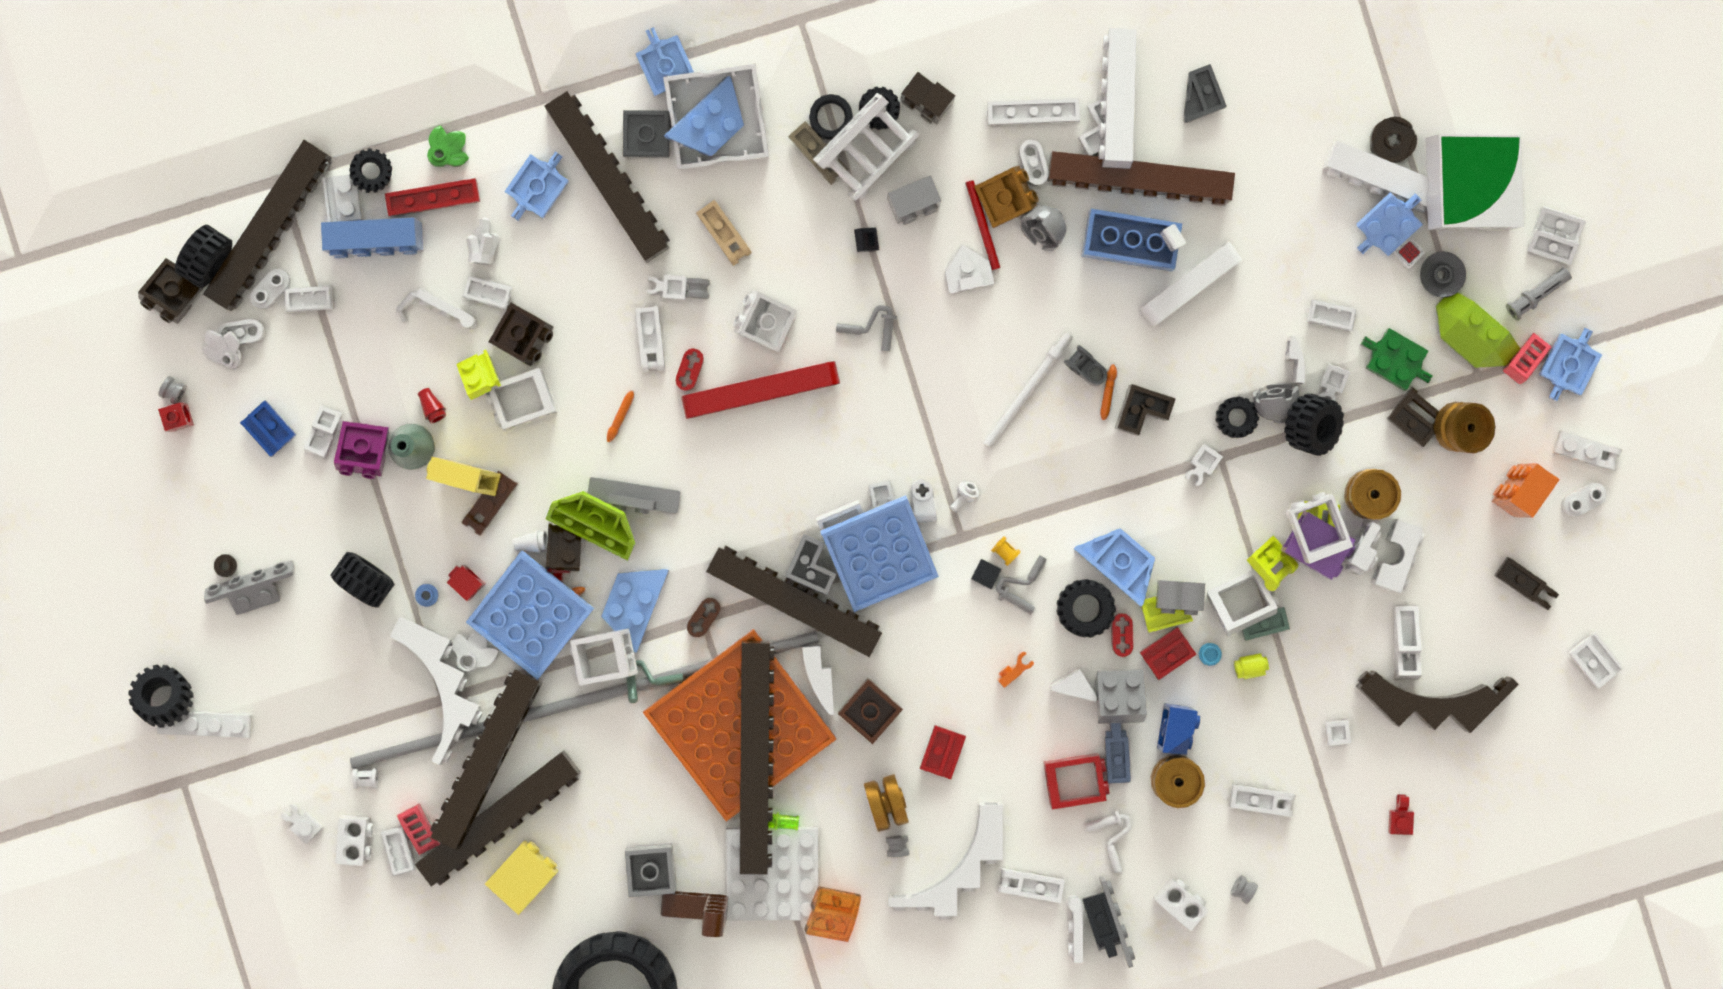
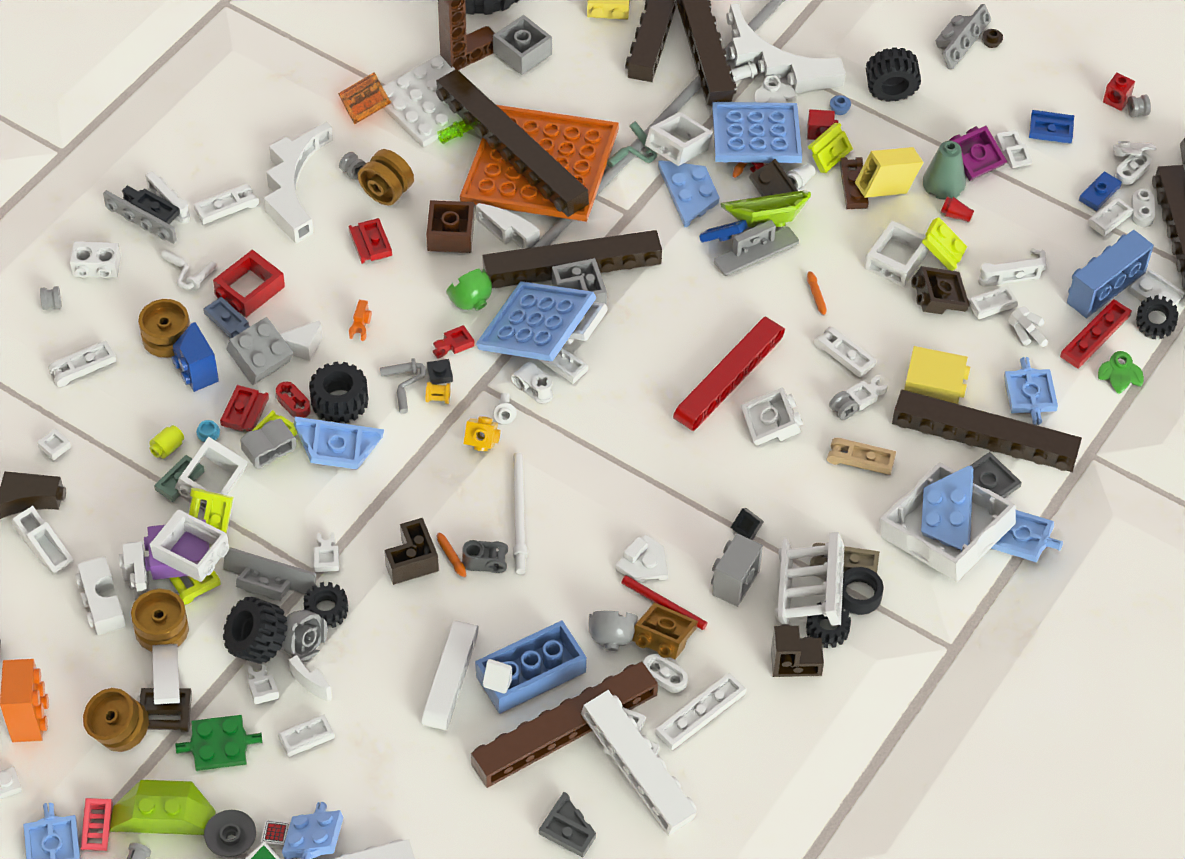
camera: 140 degrees right, 35 degrees down
red beam [675,348,704,391] -> none
reddish brown beam [687,598,721,637] -> none
light grey piece [836,305,898,351] -> none
none -> white slope [152,644,180,704]
none -> light grey bracket [223,547,317,601]
none -> red plate [433,325,475,358]
none -> bright green cylinder [446,269,492,311]
none -> yellow brick [463,416,501,451]
none -> blue plate [699,220,748,243]
none -> white pin [731,62,757,82]
none -> neon yellow plate [808,123,853,173]
none -> light yellow brick [904,346,970,404]
none -> blue plate [1079,171,1122,212]

